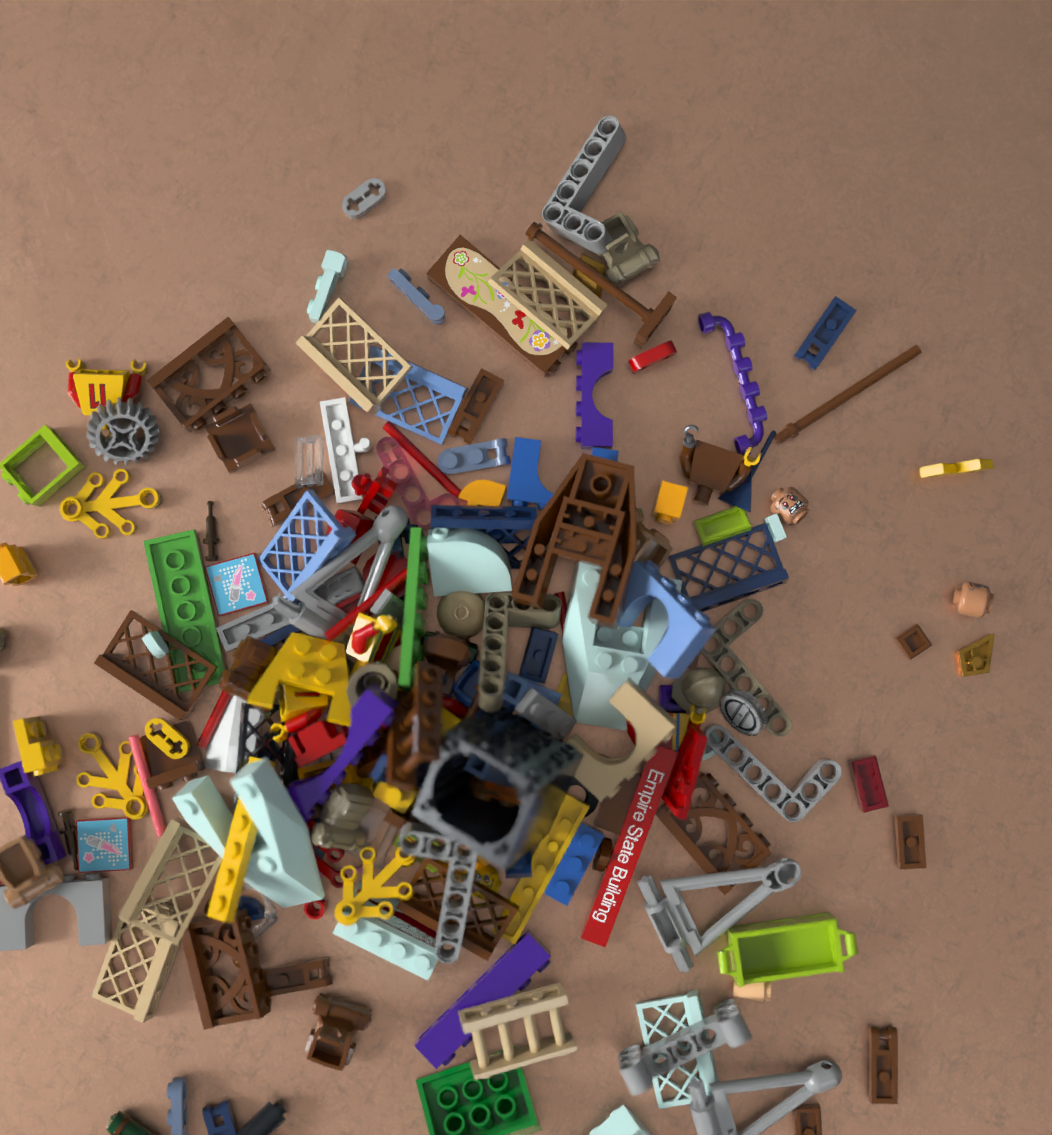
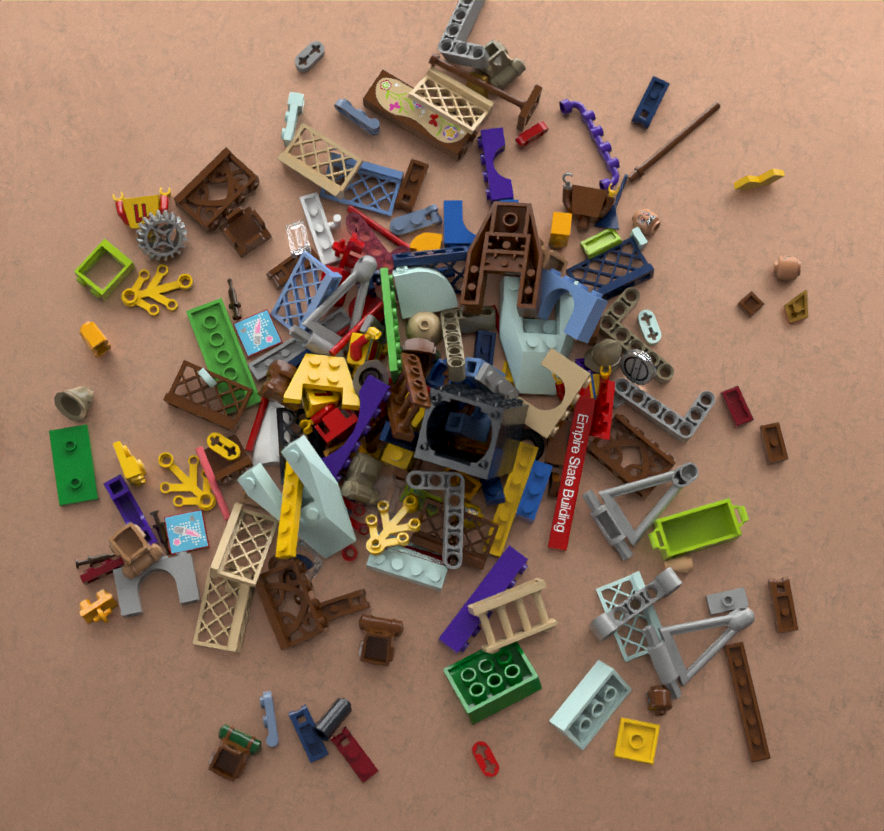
camera: 15 degrees left, 10 degrees down
none -> light aqua beam [637,310,662,346]
none -> light grey plate [705,587,749,615]

